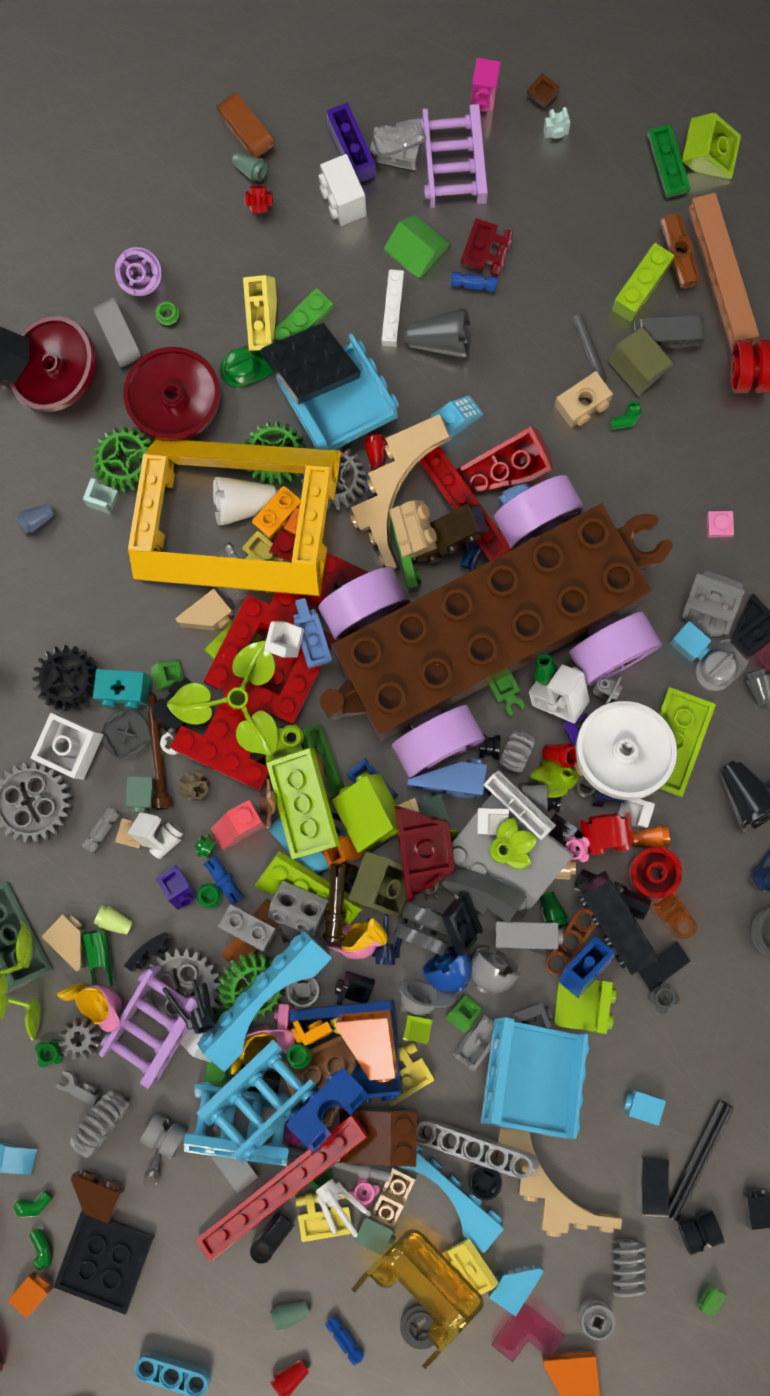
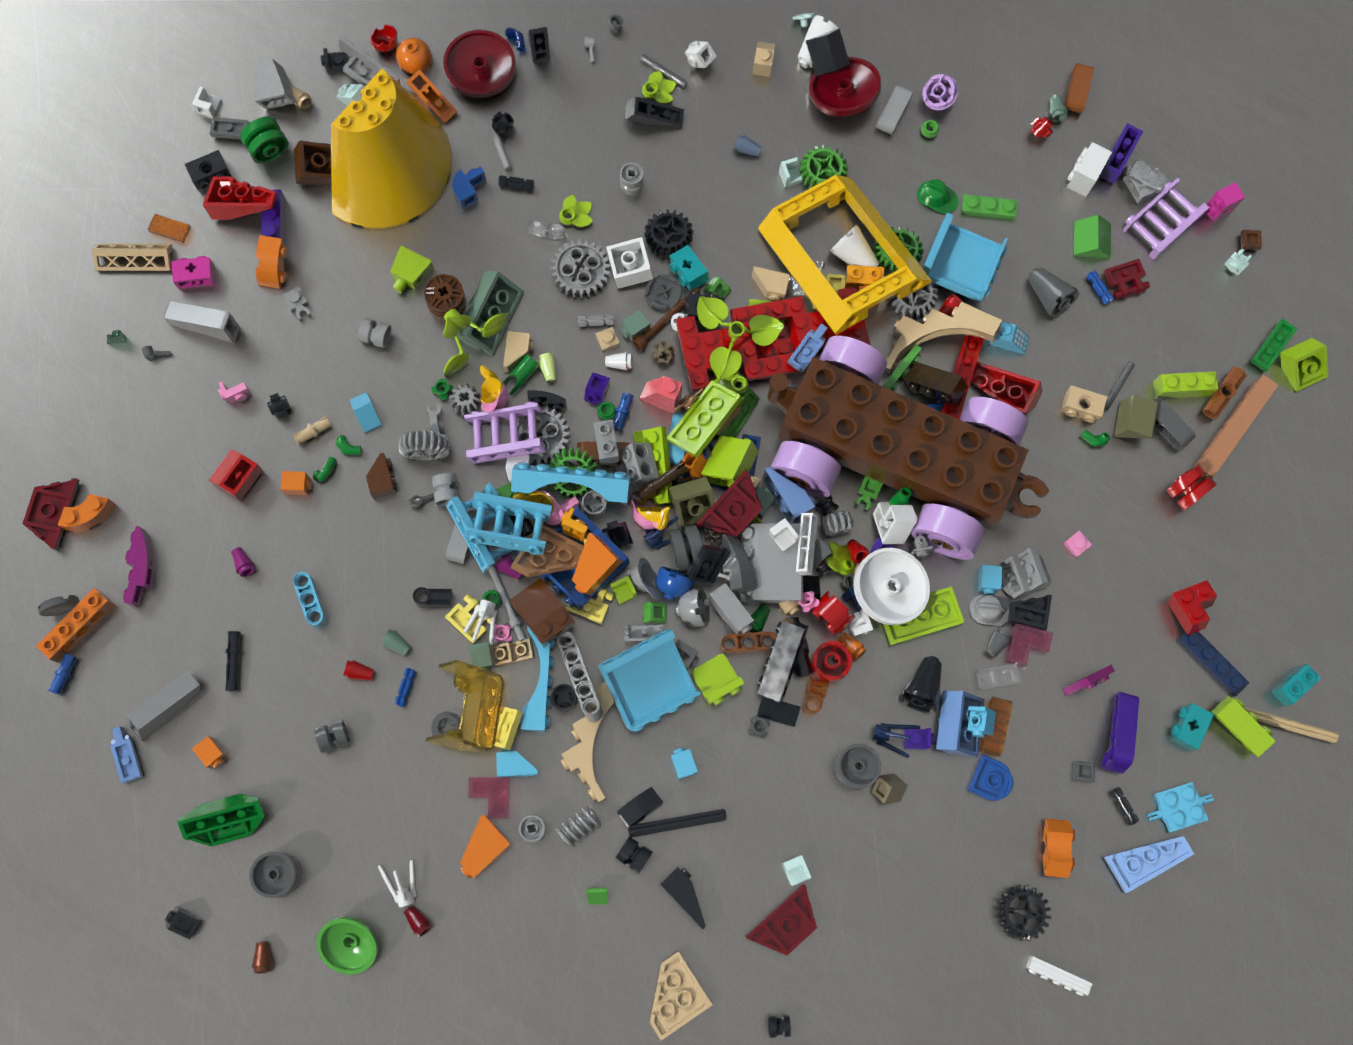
camera: 40 degrees right, 5 degrees down
black plate [53,1211,154,1315] -> none
dark red dish [123,347,221,441] -> none
white panel [128,812,163,850] -> none
black plant [163,979,215,1034] -> none
green plate [194,833,216,858] -> none
plate [195,1115,369,1262] -> none
light yellow slope [243,275,277,351] -> none
black plate [261,322,361,405] -> none
white panel [264,621,304,658] -> none
green plate [286,1044,312,1070] -> none
blue arch [286,1068,368,1153] -> none
white piece [382,270,404,347] -> none
tan brick [389,500,437,558] -> none
lime plate [489,818,537,869] -> none
blue brick [559,936,616,998] -> none

